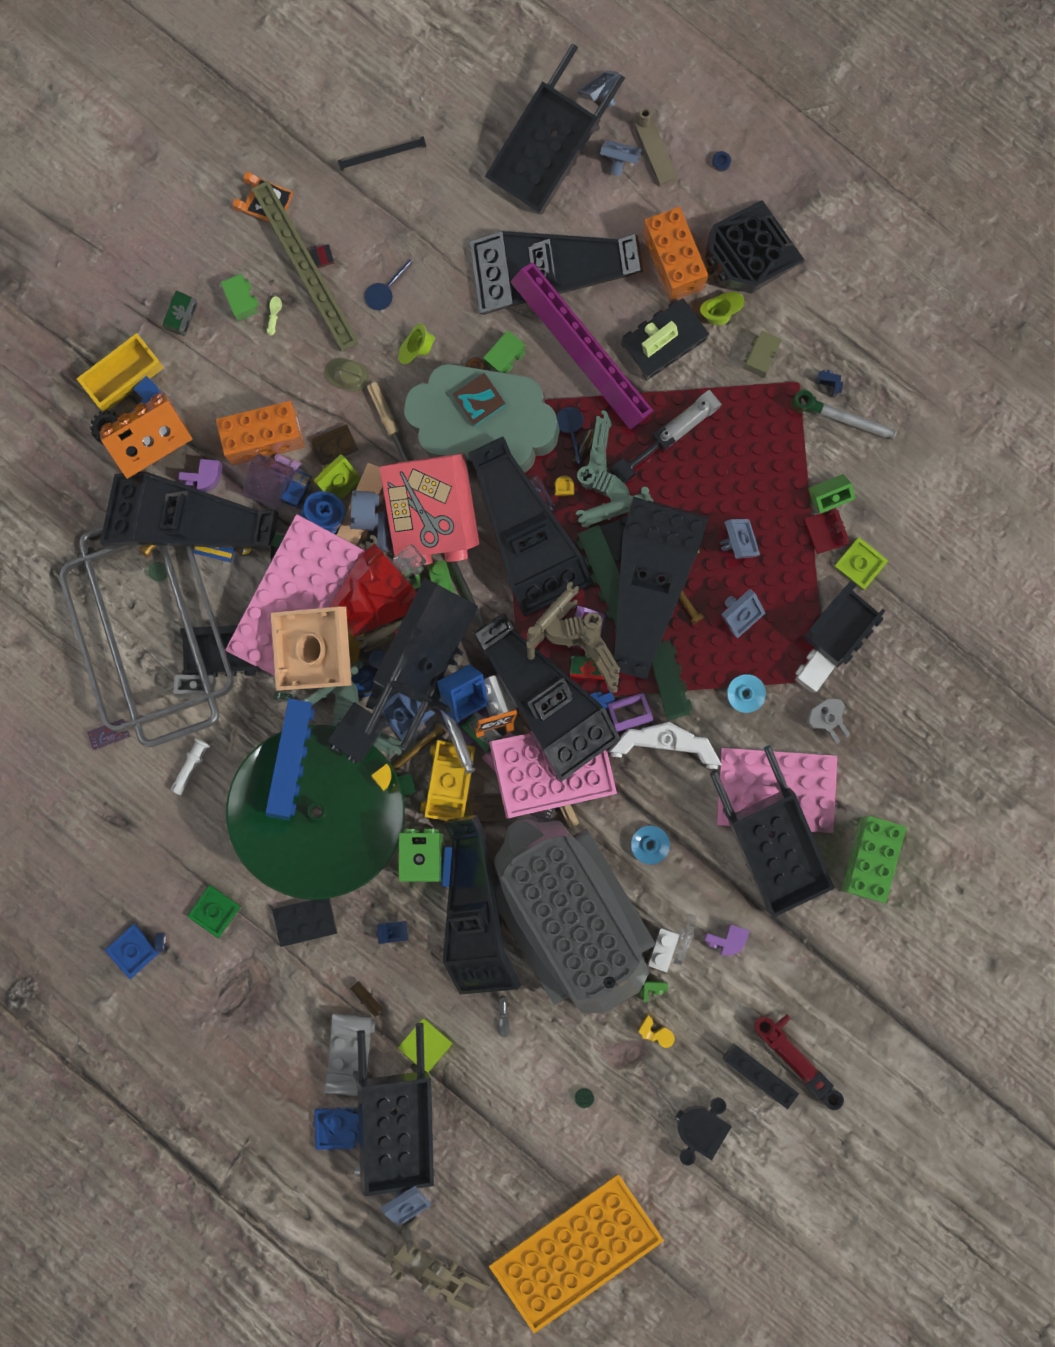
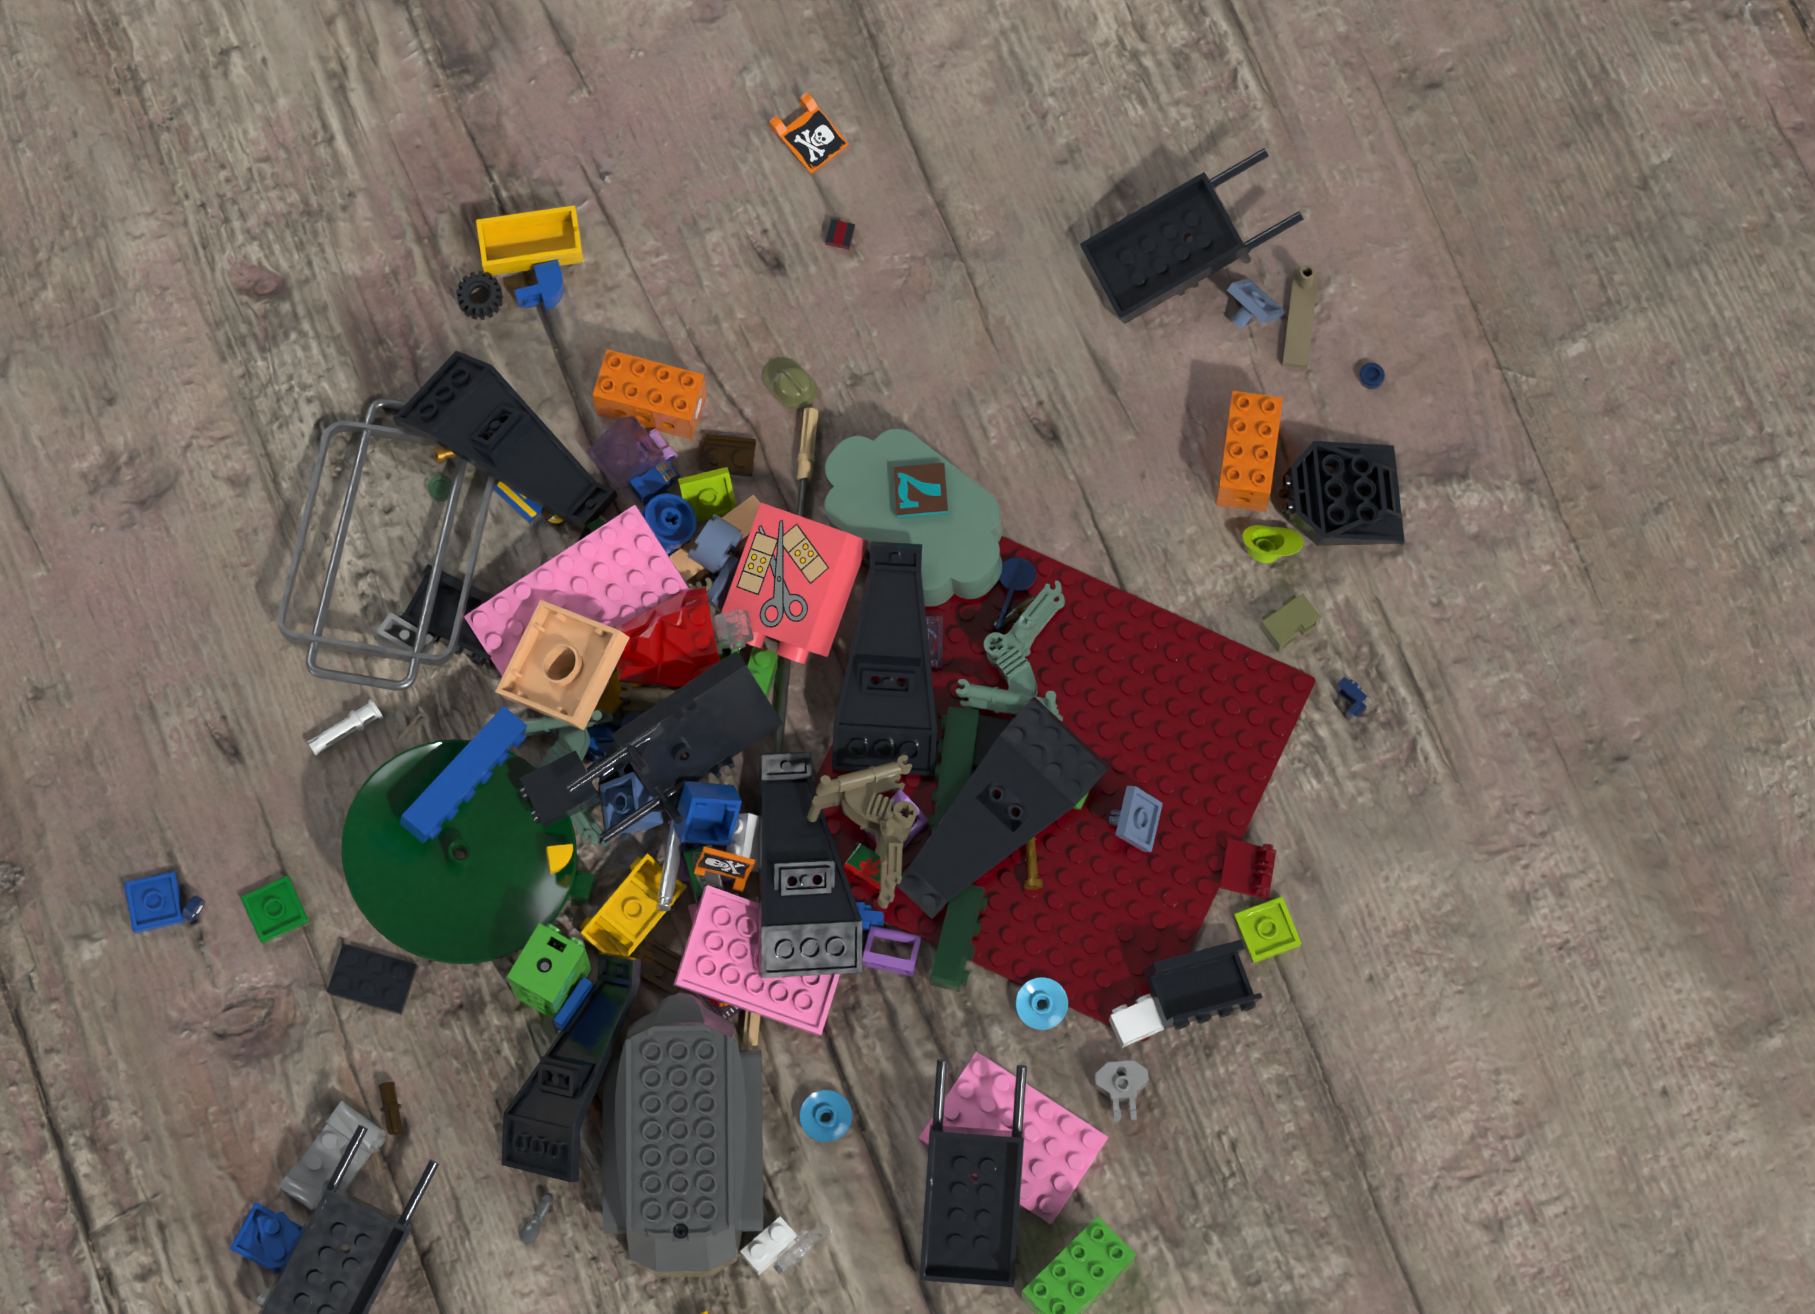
camera: 25 degrees right, 10 degrees down
clear purple tile [87,719,131,750] -> none
orange piece [99,392,192,479] -> none
piece [162,290,198,336] -> none
medium lavender brick [179,459,222,492] -> none
bright green brick [221,274,259,321] -> none
olive plate [252,181,359,352] -> none
yellowish green piece [267,296,282,336] -> none
clear green tile [273,692,293,702] -> none
black bar [338,136,426,171] -> none
dark blue piece [365,260,412,311] -> none
dark blue bracket [376,921,408,944] -> none
pearl gold bar [392,723,446,772] -> none
lime piece [398,323,435,364] -> none
lime tile [398,1017,453,1073] -> none
reddish brown tile [466,357,485,370] -> none
black wing [470,231,643,315] -> none
bright green brick [483,330,526,374] -> none
magenta brick [510,262,653,430] -> none
yellow tile [555,476,574,496] -> none
sand blue tile [577,70,621,108] -> none
white helmet [607,722,722,769] -> none
piece [610,390,722,484] -> none
black panel [621,298,709,381] -> none
bright green bracket [639,981,668,1002] -> none
yellowish green tile [642,321,678,357] -> none
medium lavender brick [704,924,749,956] -> none
sand blue tile [721,589,765,638] -> none
flat silver piece [790,390,897,440] -> none
bright green brick [808,474,856,514] -> none

